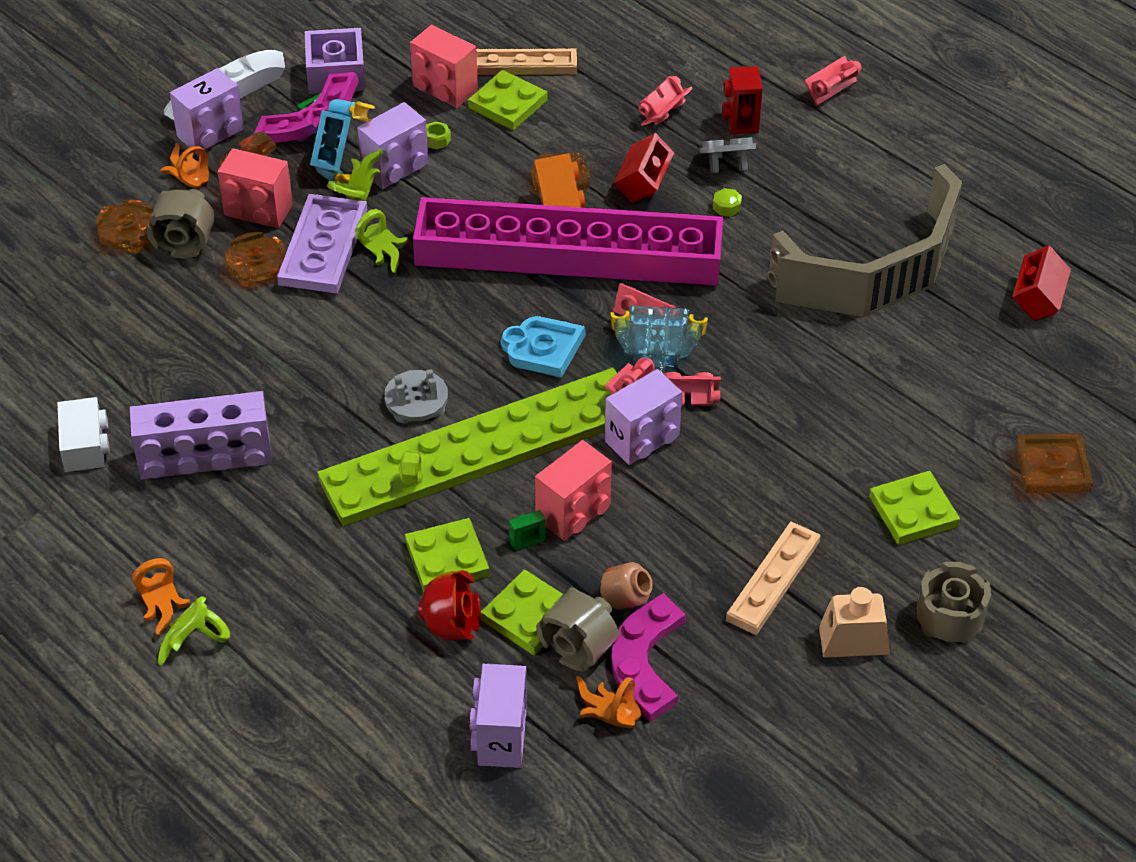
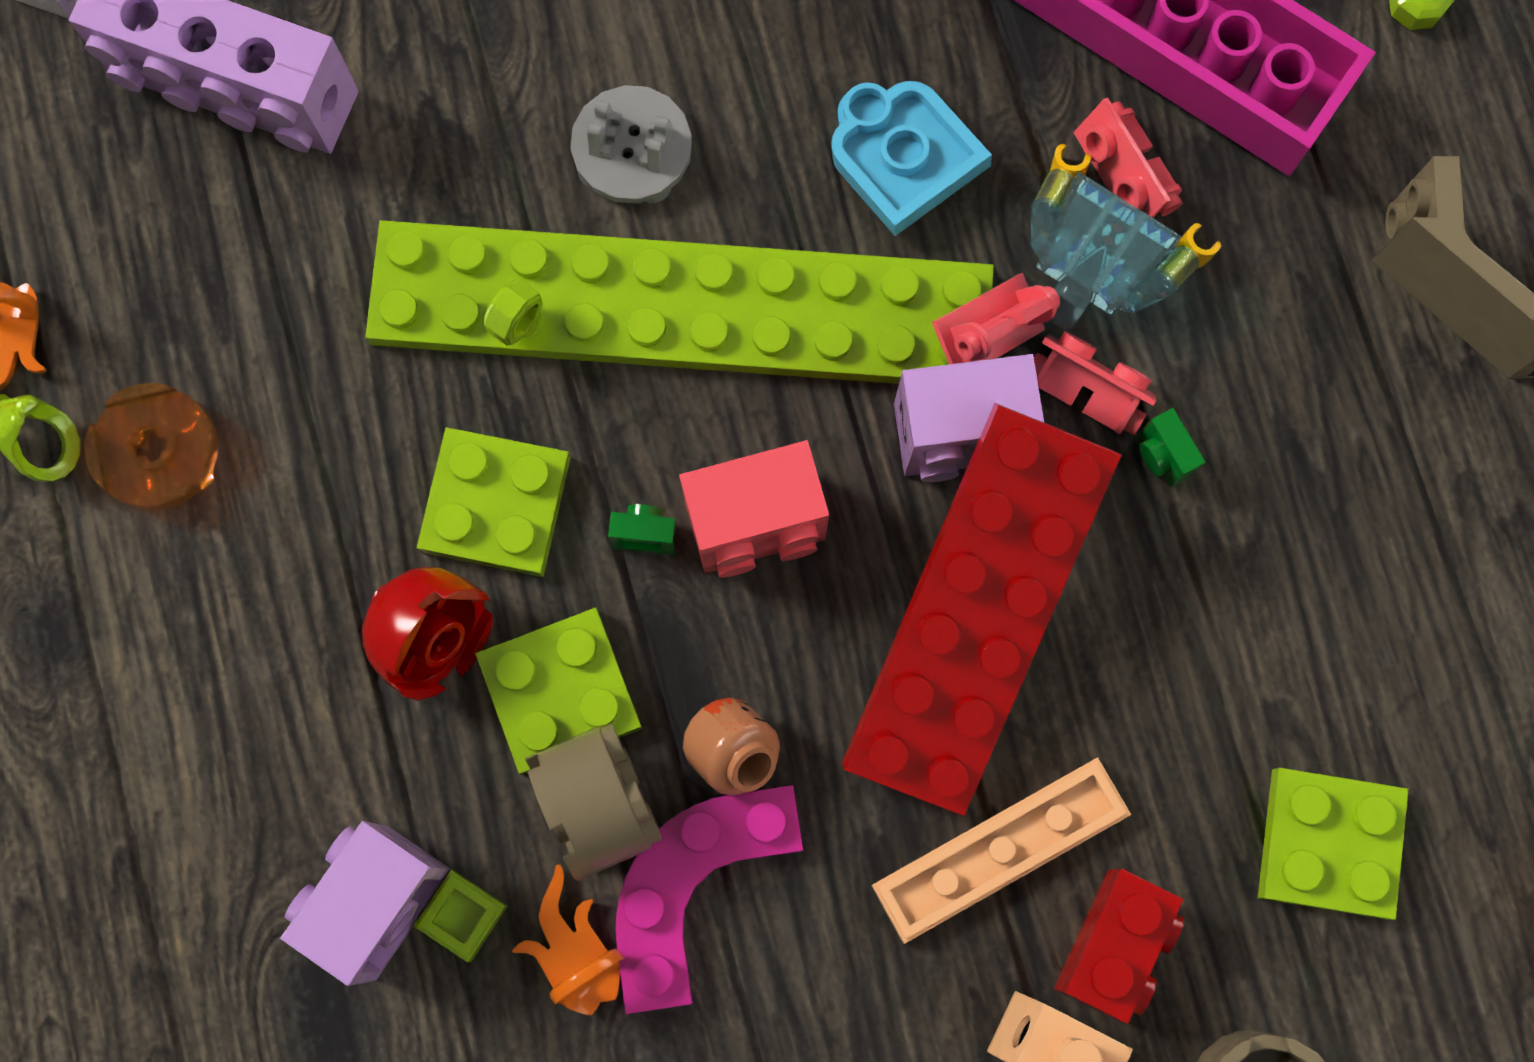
camera: 30 degrees right, 30 degrees up
none -> clear orange plate [84,383,218,511]
none -> lime tile [414,870,508,963]
none -> red plate [842,403,1122,816]
none -> red brick [1054,869,1184,1024]
none -> green plate [1139,408,1206,488]

